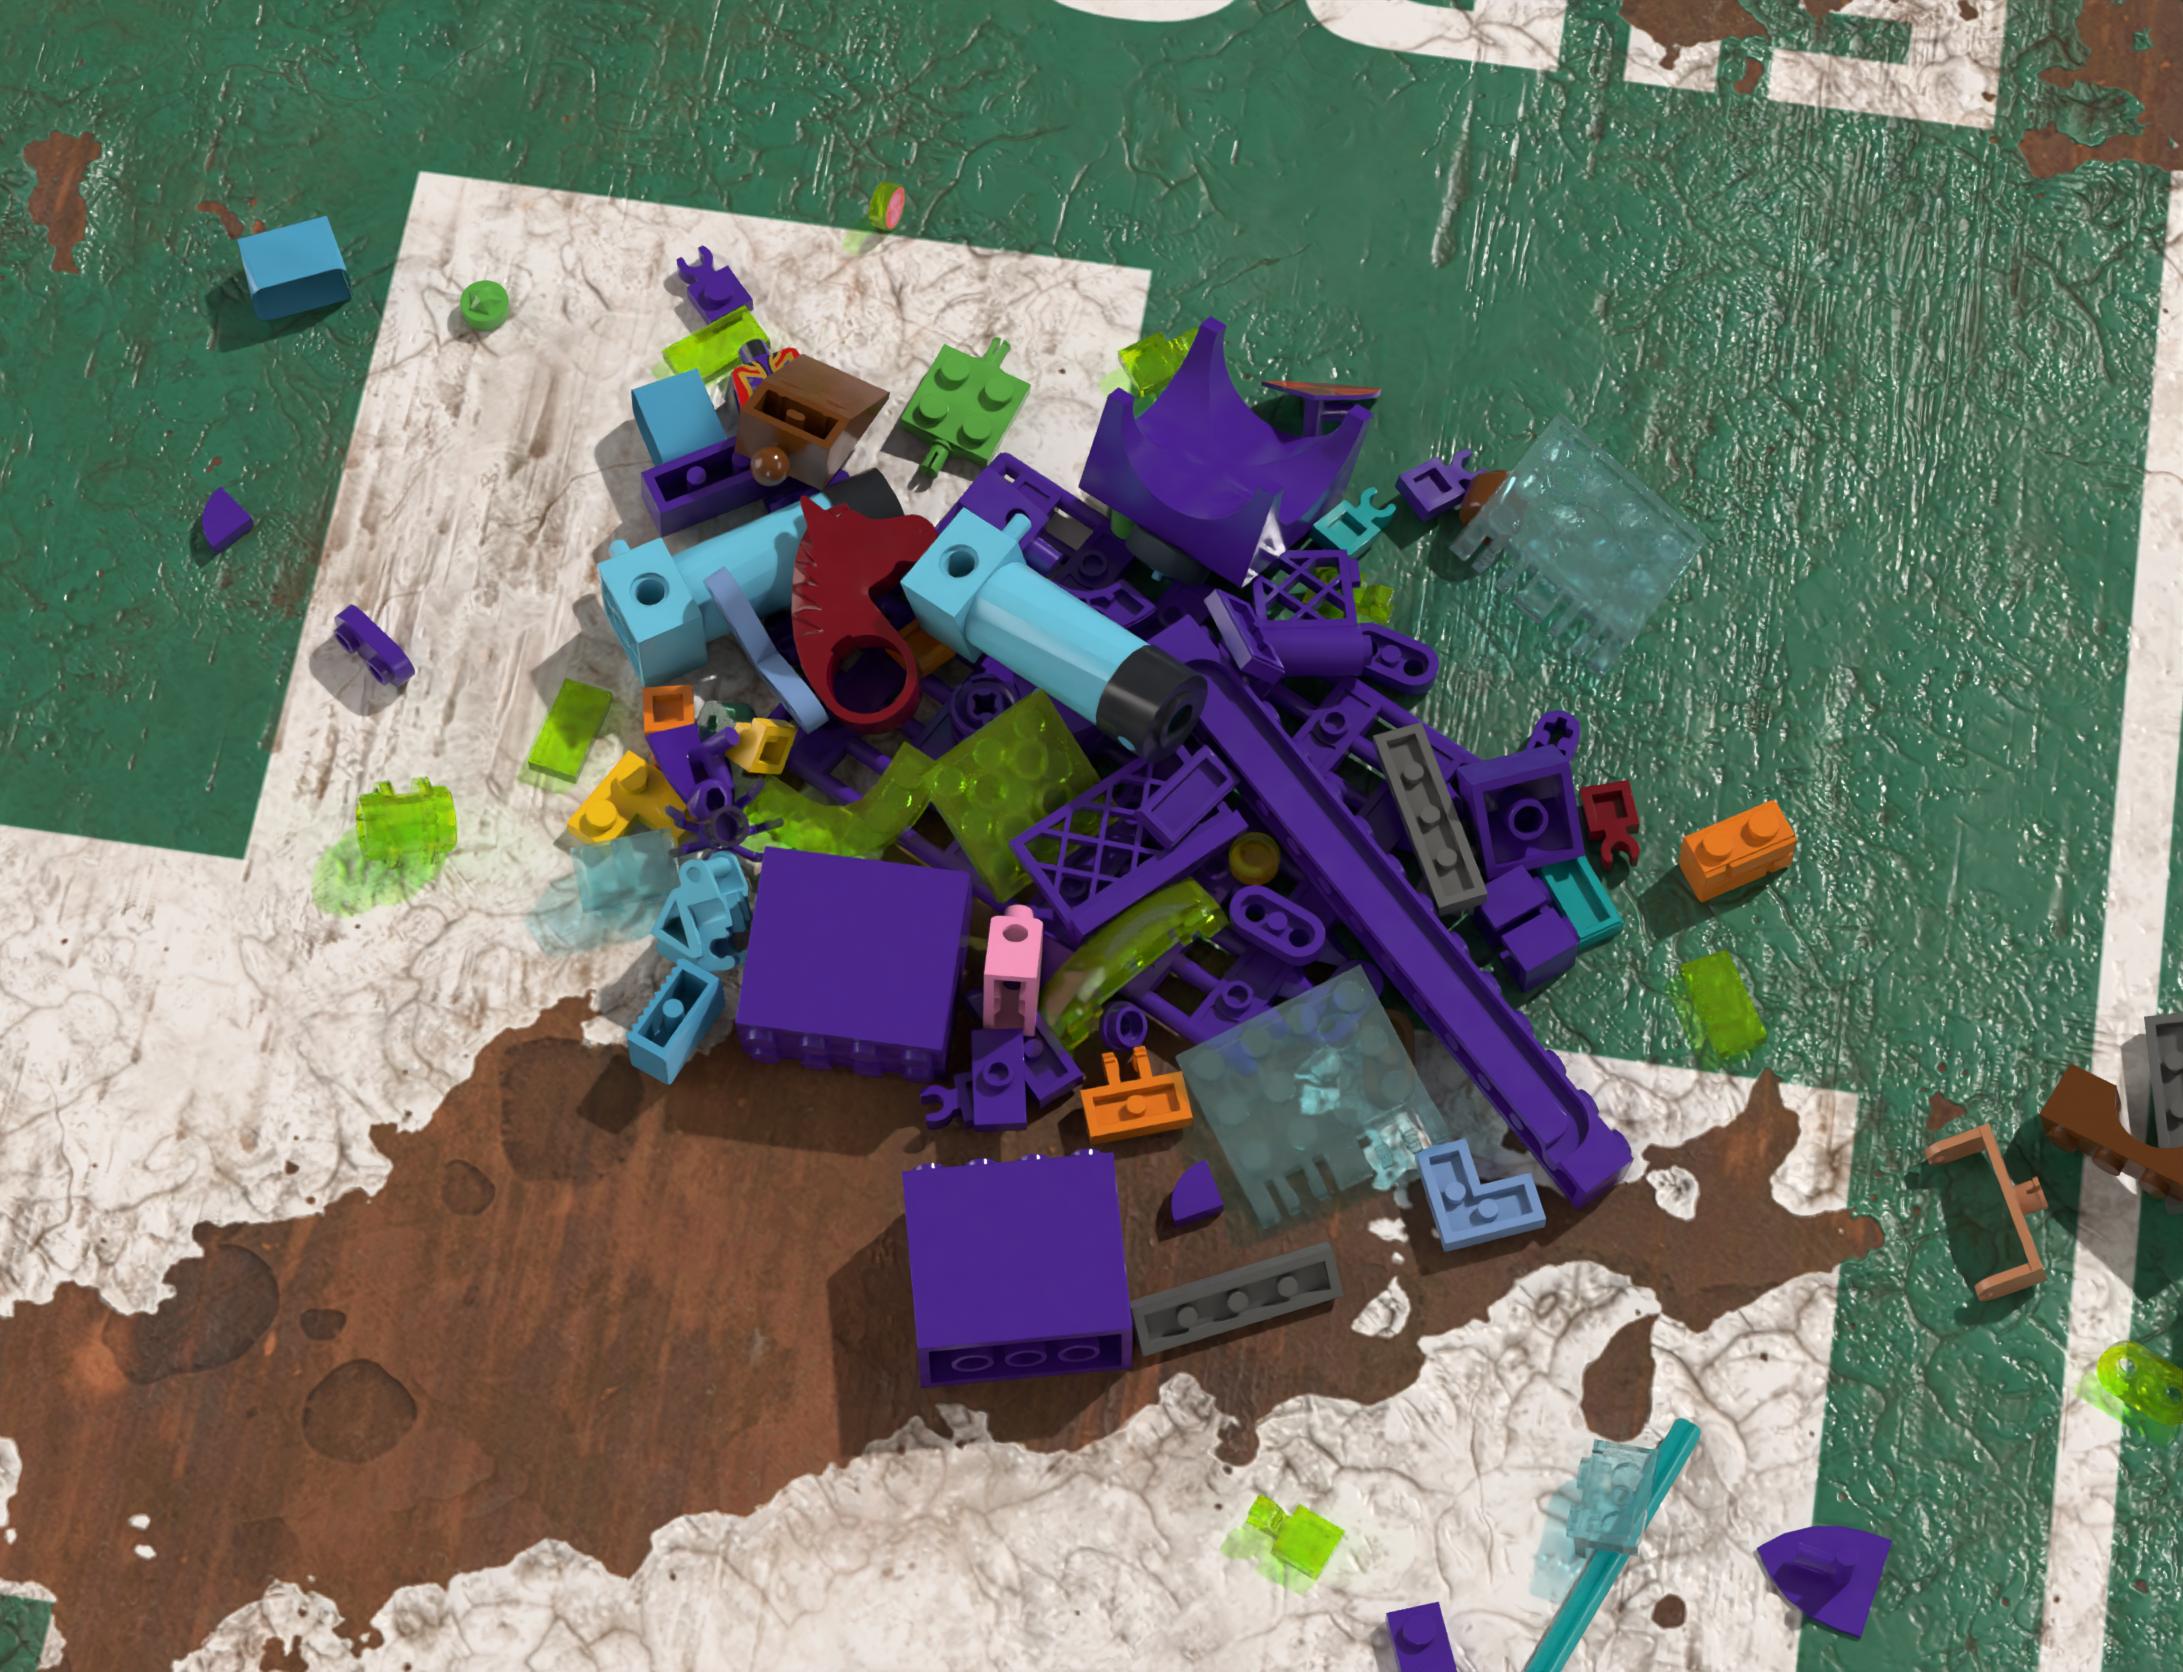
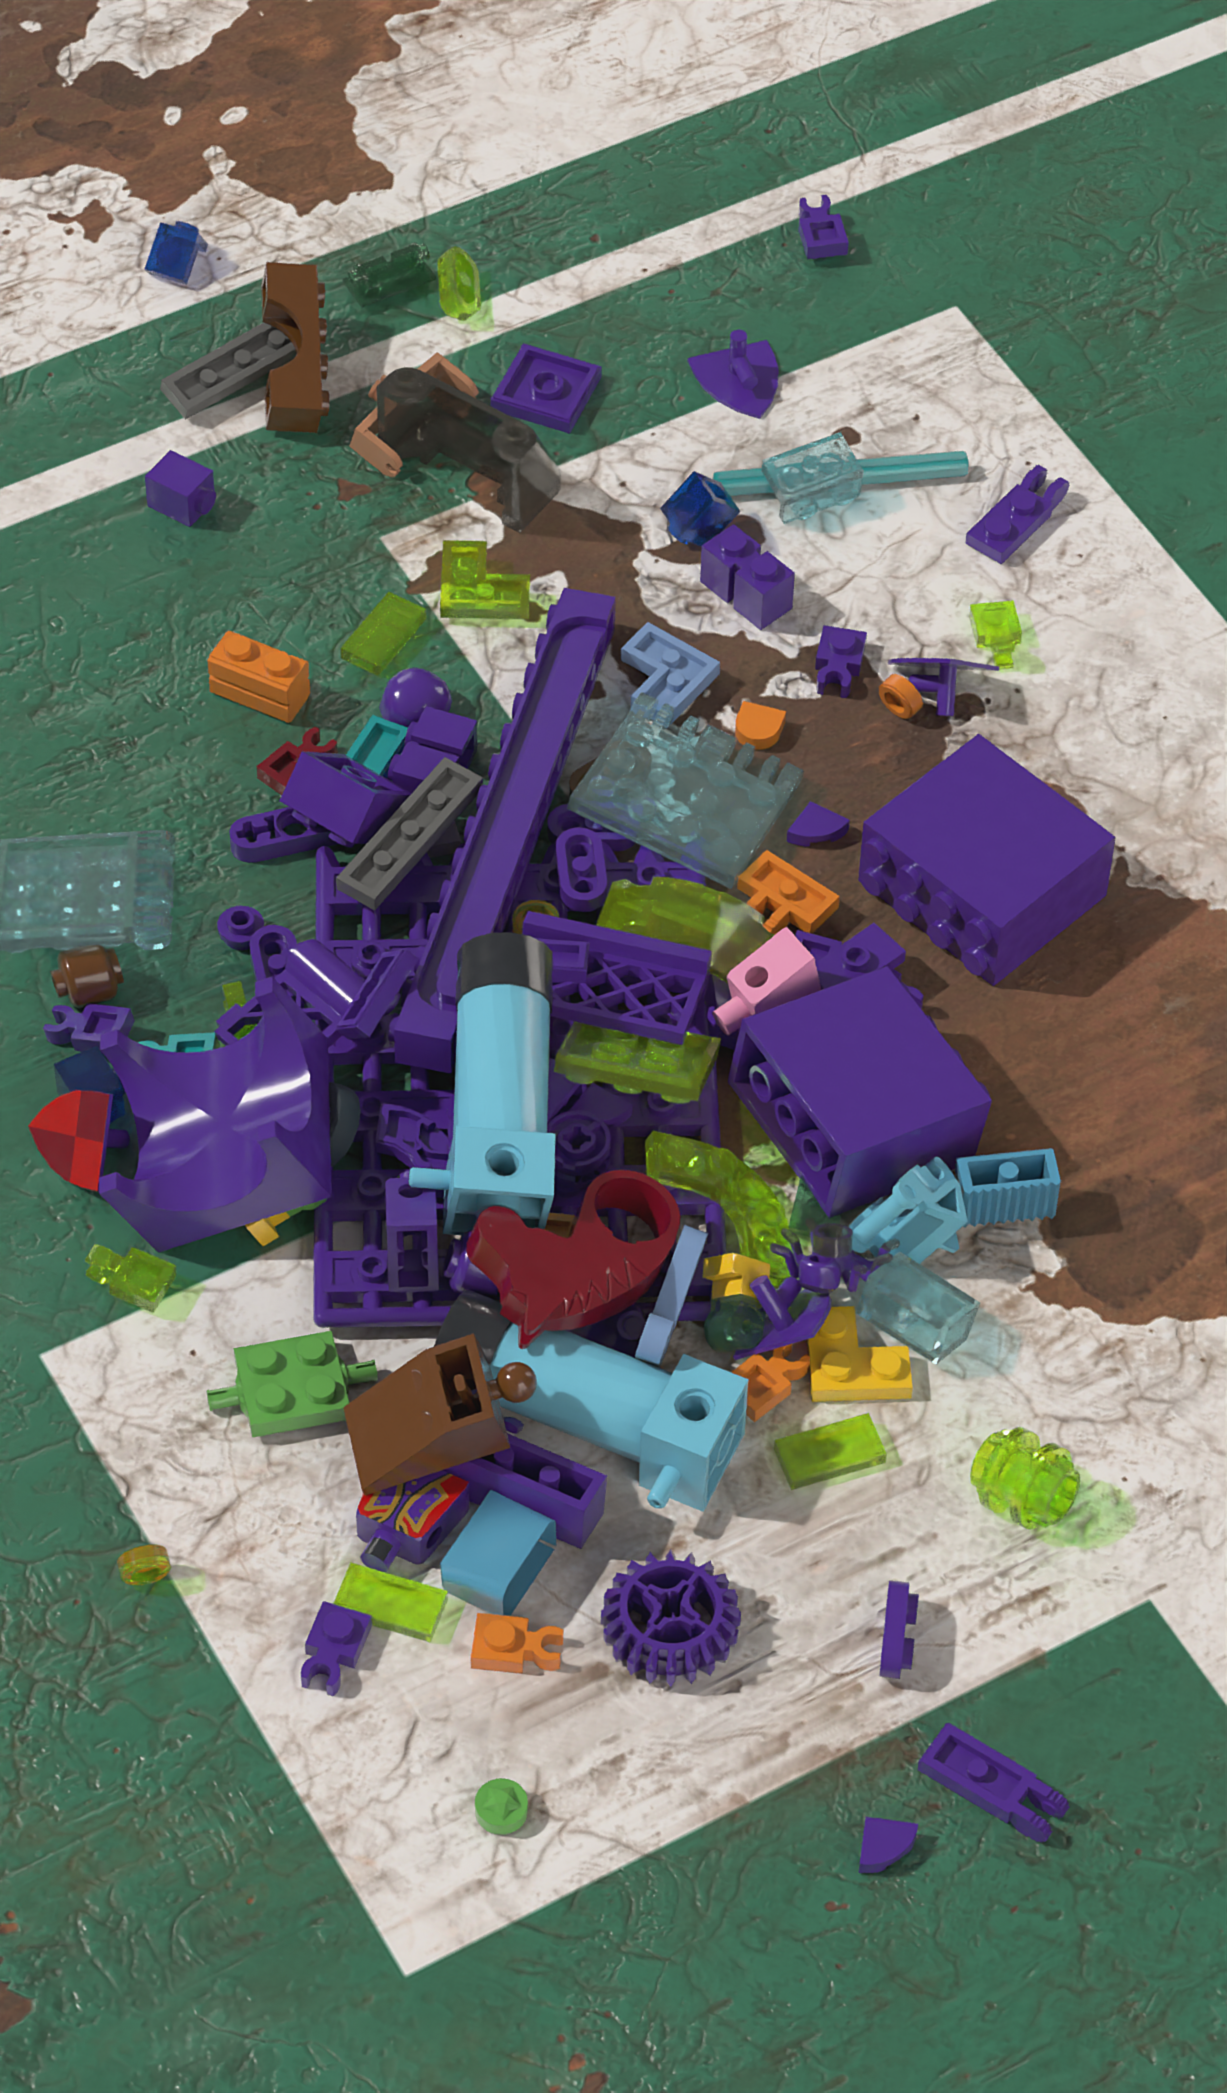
camera: 130 degrees left, 10 degrees down
dark azure piece [237,216,353,321] -> none
dark grey plate [1129,1241,1344,1357] -> none
none -> clear blue brick [54,1046,126,1123]
none -> dark purple brick [145,450,216,527]
none -> dark purple plate [217,906,264,950]
none -> clear smoke windscreen [377,367,561,533]
none -> dark purple hair [379,667,452,728]
none -> clear neon green plate [440,540,530,619]
none -> orange plate [471,1613,564,1674]
none -> dark purple tile [490,343,602,434]
none -> dark purple gear [601,1549,741,1687]
none -> clear blue brick [660,471,741,547]
none -> dark purple piece [700,524,795,630]
none -> orange tile [735,701,786,750]
none -> dark purple plate [815,625,867,698]
none -> orange tile [879,674,923,719]
none -> dark purple shield [888,658,999,717]
none -> dark purple hinge [917,1723,1070,1843]

